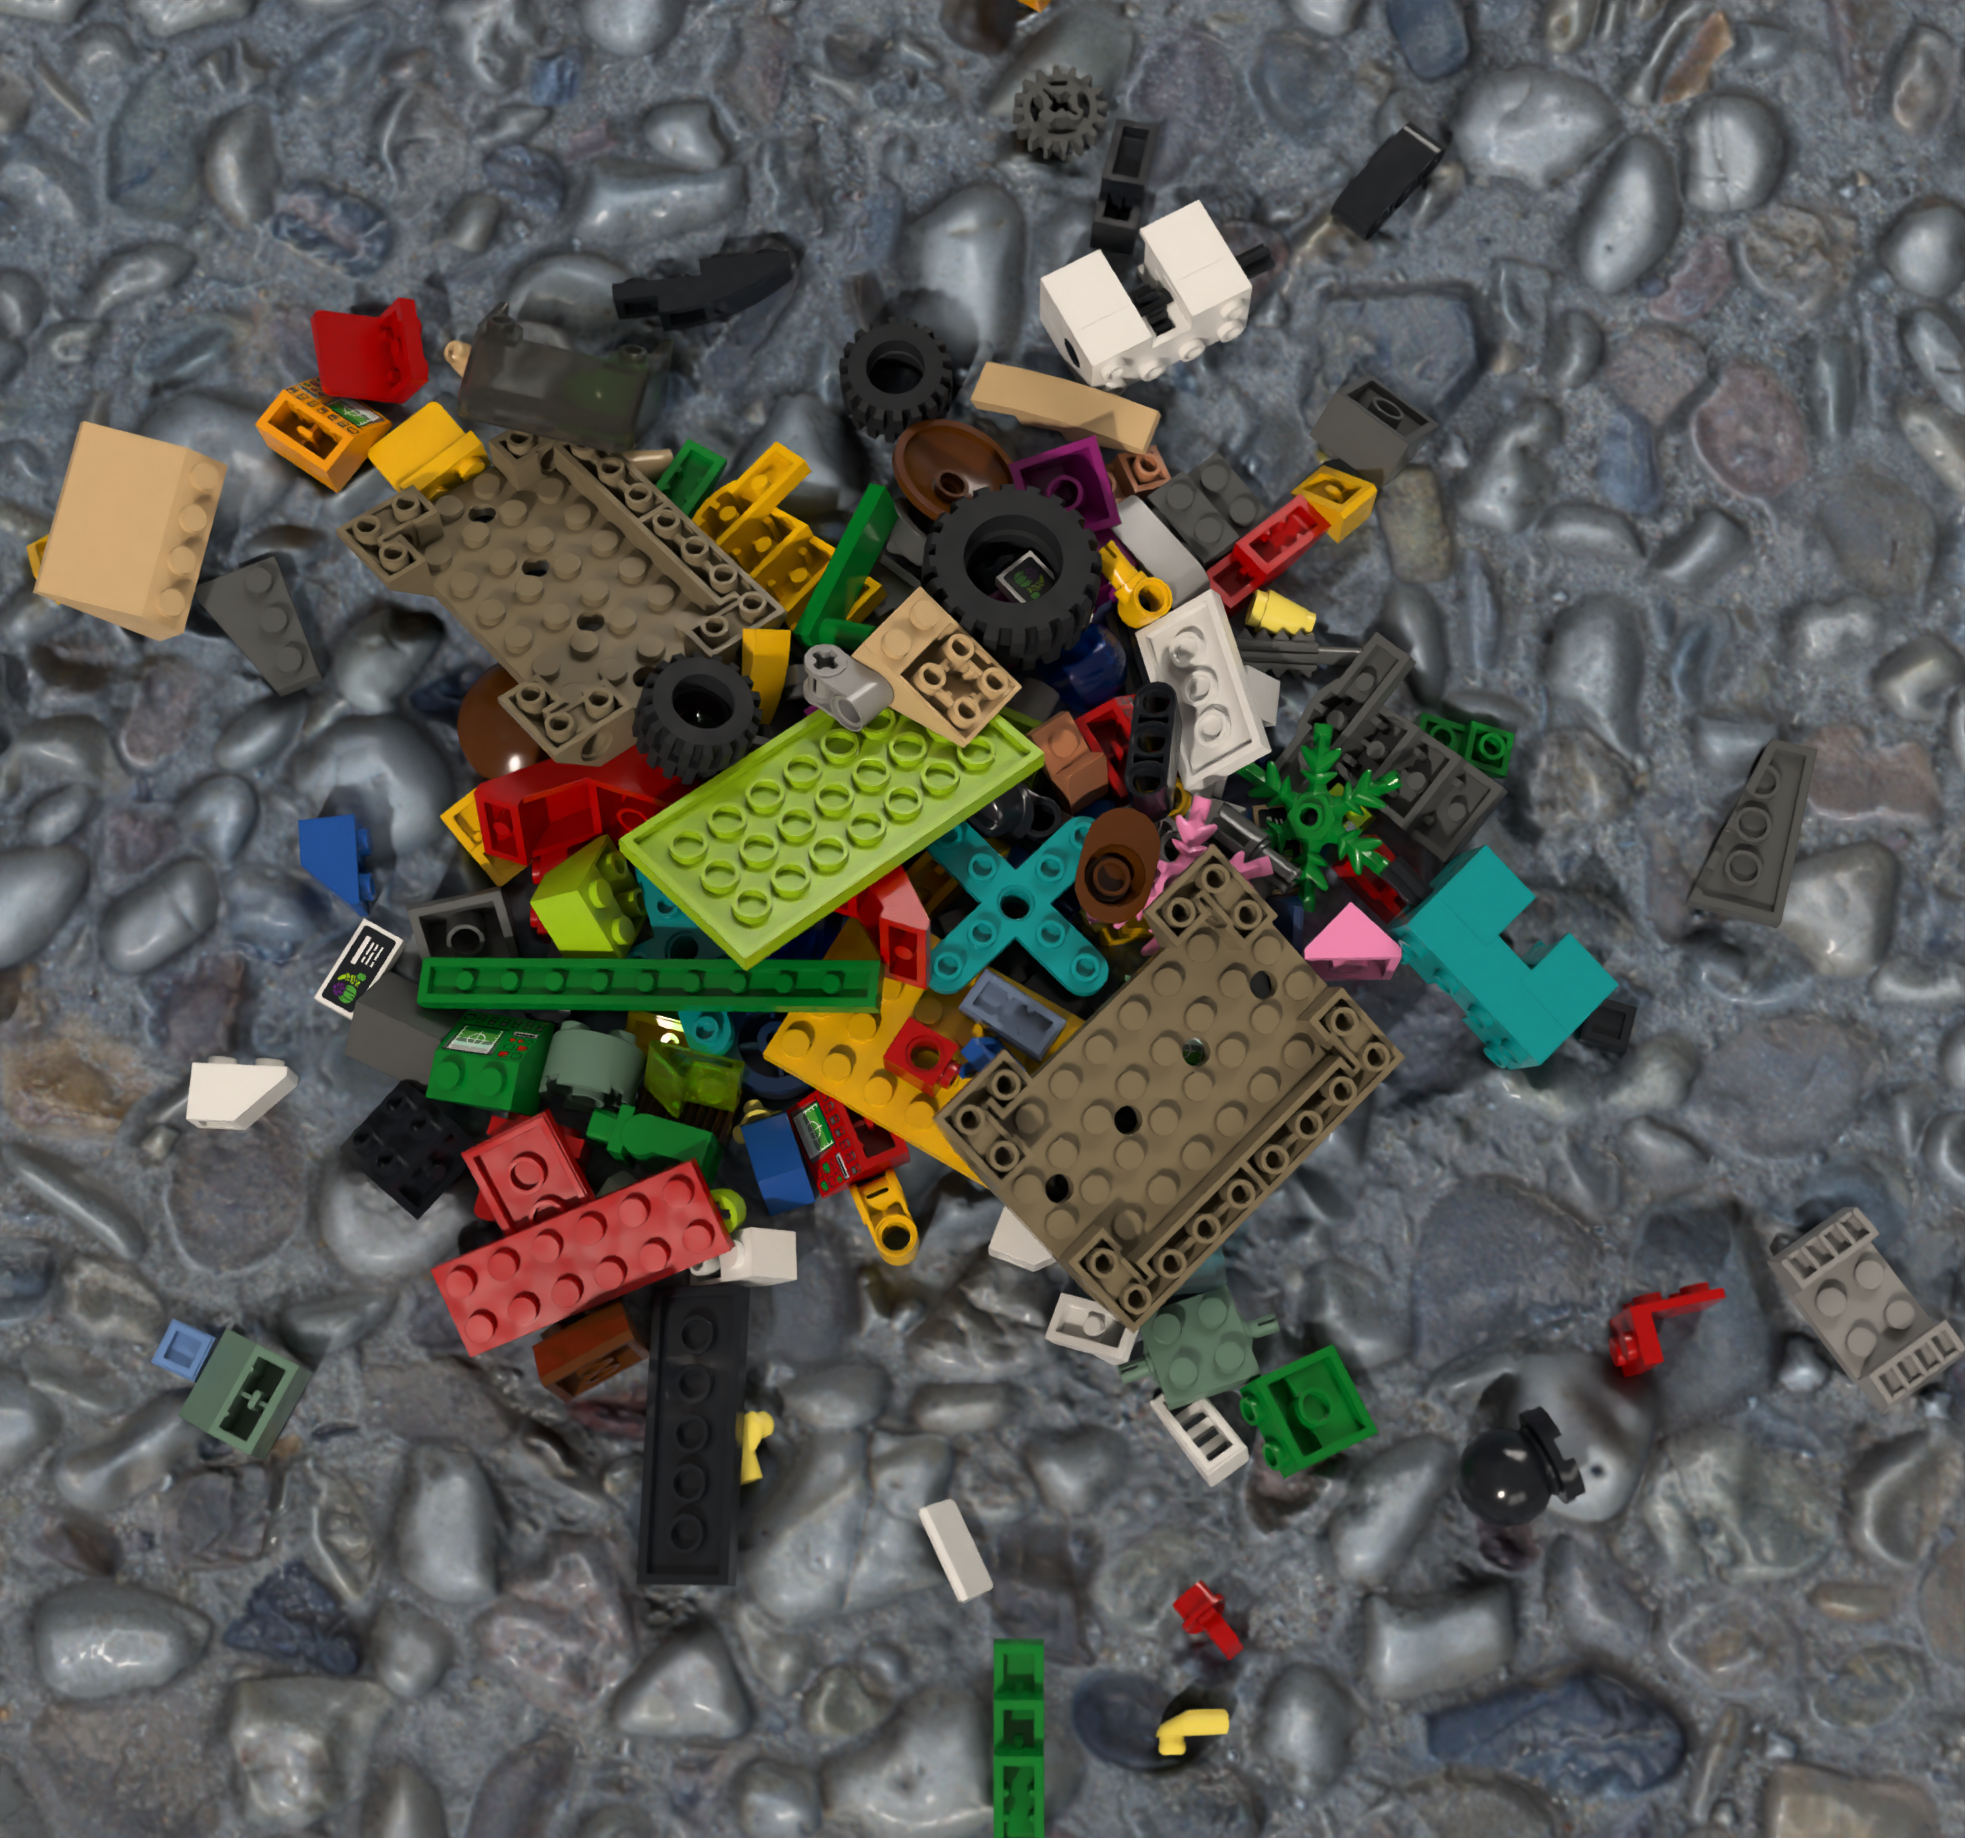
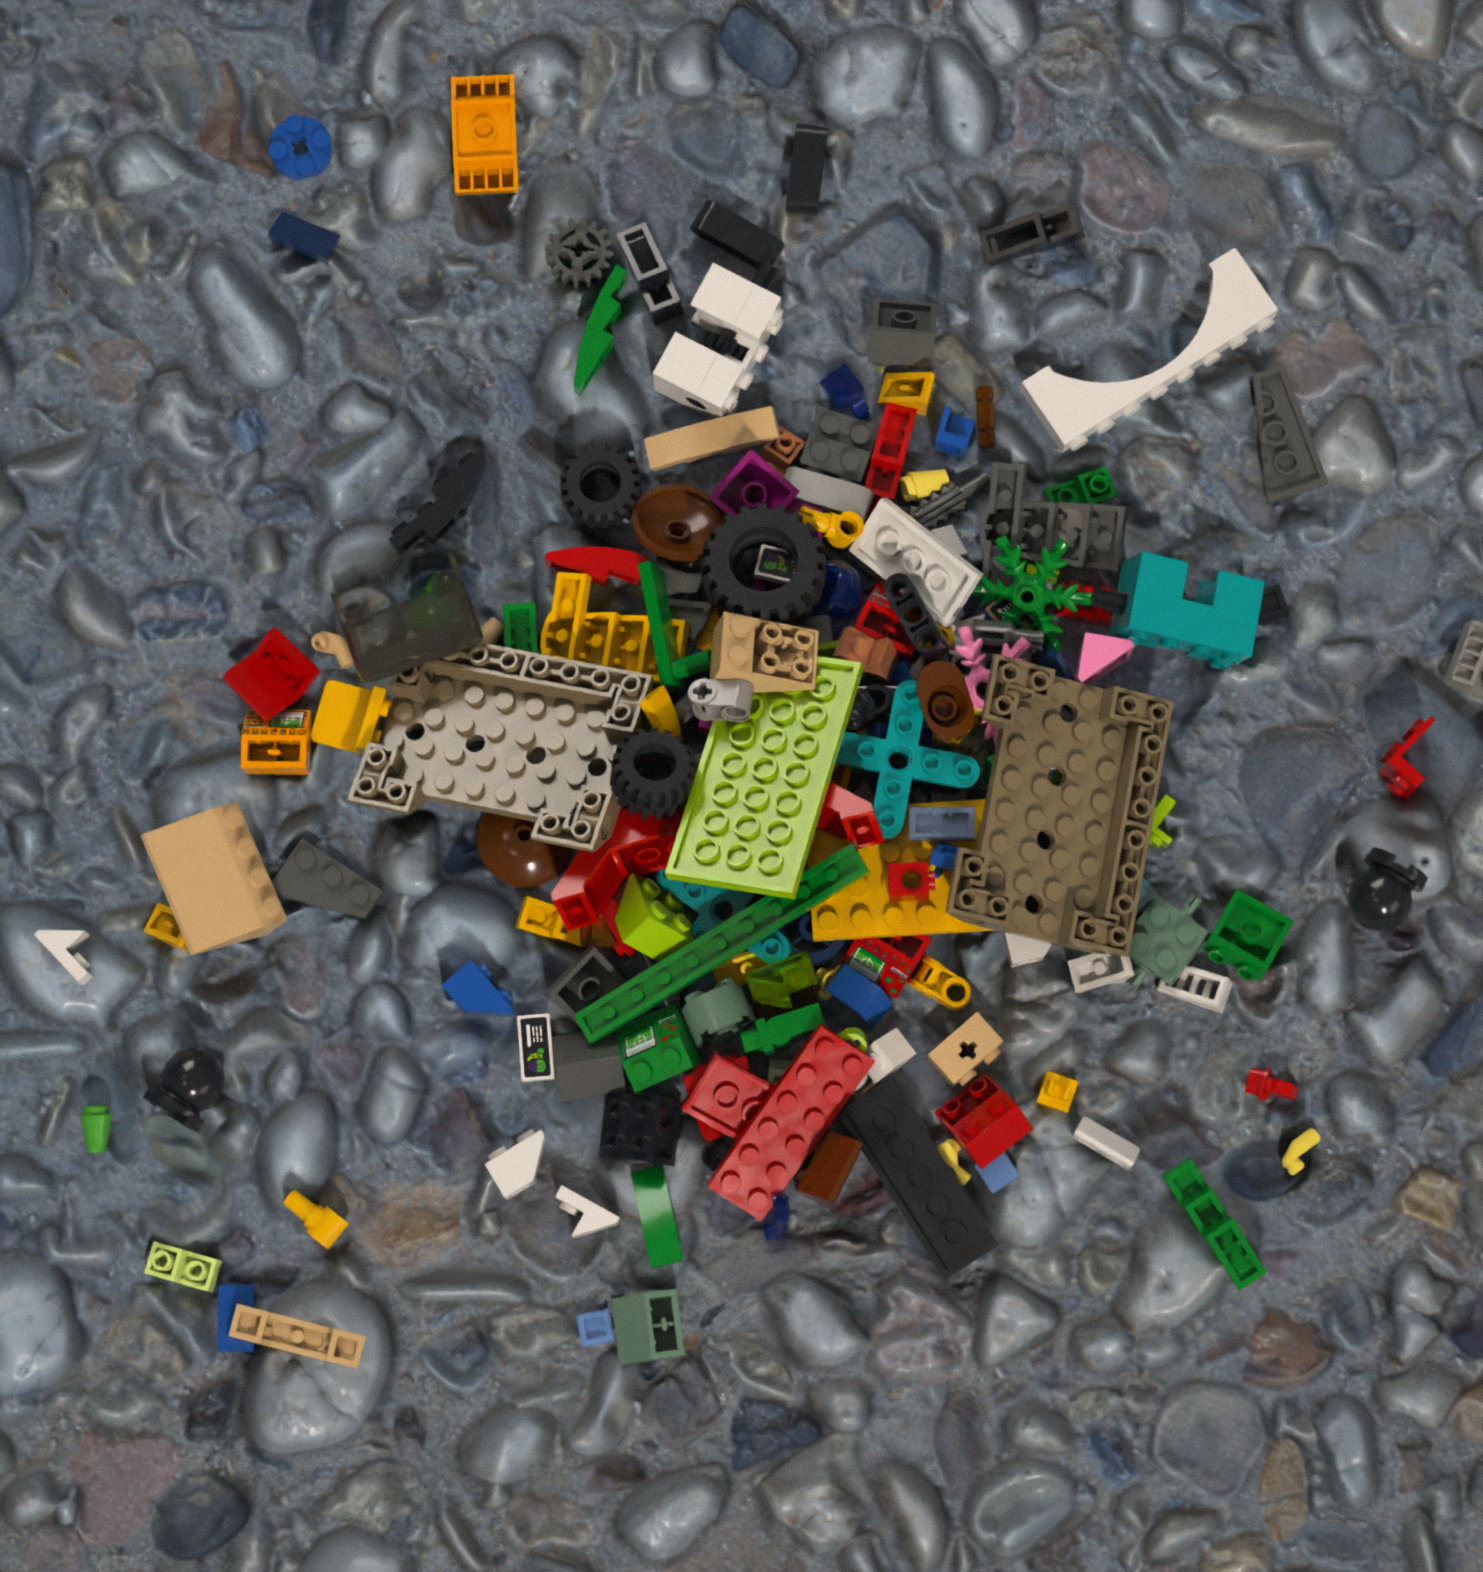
camera: 35 degrees left, 5 degrees up
none -> red slope [544,546,649,588]
none -> white slope [555,1185,621,1238]
none -> green slope [574,264,628,397]
none -> clear orange slope [580,914,616,947]
none -> green slope [631,1165,684,1269]
none -> black beam [690,200,785,270]
none -> clear blue arm [763,1194,790,1241]
none -> clear blue plate [820,364,870,420]
none -> tan brick [927,1012,1003,1087]
none -> blue panel [934,406,974,458]
none -> red slope [934,1072,1033,1170]
none -> medium blue tile [974,1152,1020,1194]
none -> reddish brown axle [976,386,996,449]
none -> black slope [979,203,1085,264]
none -> white arch [1020,248,1278,453]
none -> yellow tile [1036,1071,1078,1114]
none -> lime bracket [1149,794,1176,849]

